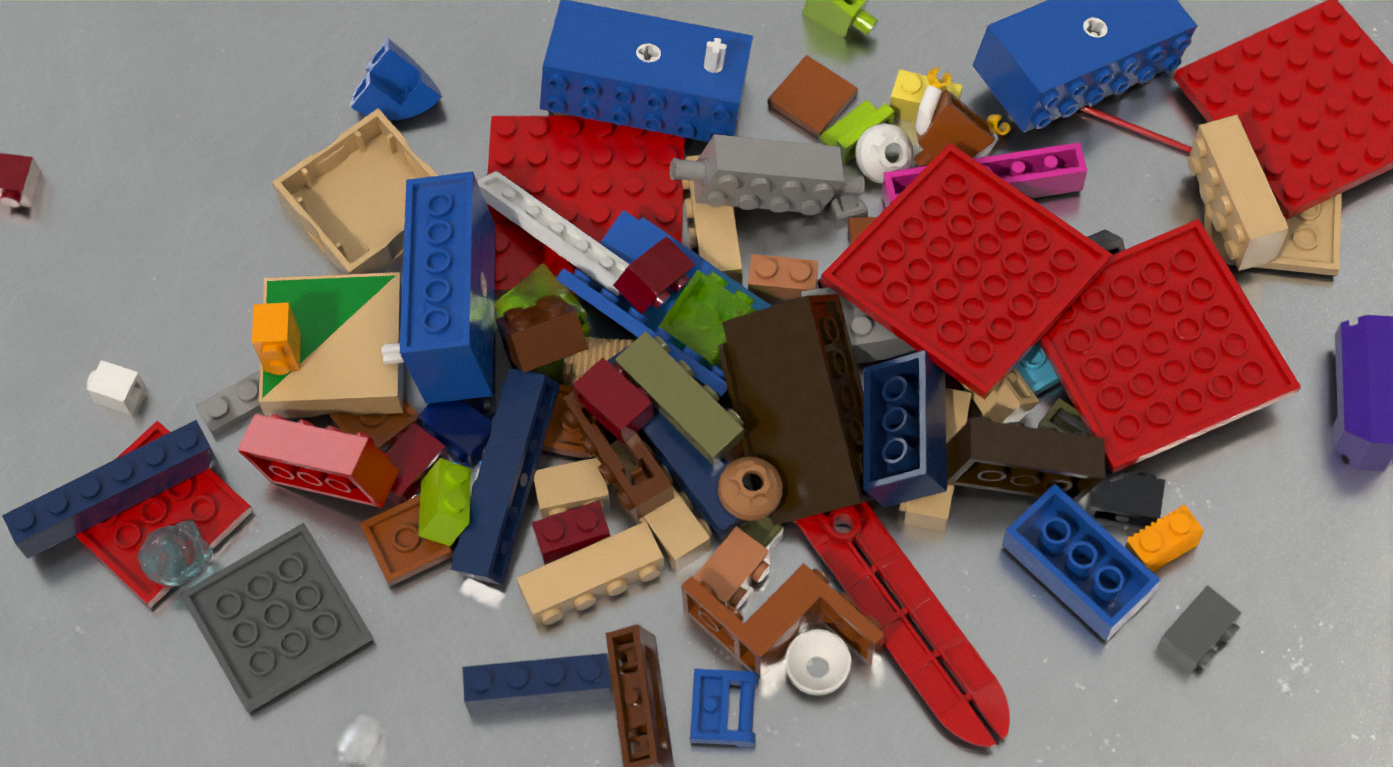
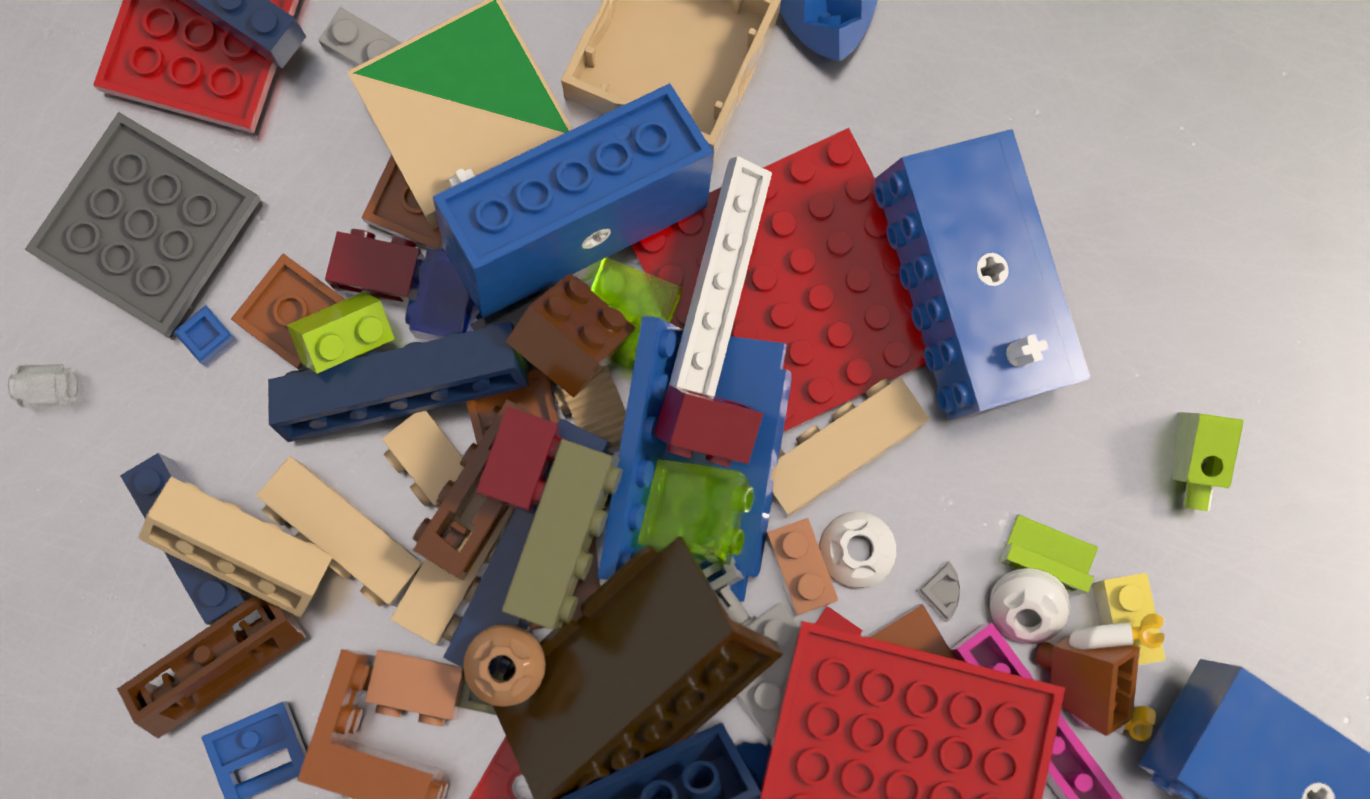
camera: 60 degrees right, 15 degrees up
clear light blue hair [138,520,213,587] -> none
brick [237,414,399,508] -> none
light orange brick [252,303,301,375] -> none
dark red brick [532,501,610,565] -> none
light grey brick [670,134,865,215] -> none
dark orange tile [768,55,858,138] -> none
none -> tan brick [138,477,333,618]
none -> blue tile [174,305,236,365]
none -> white piece [819,512,897,589]

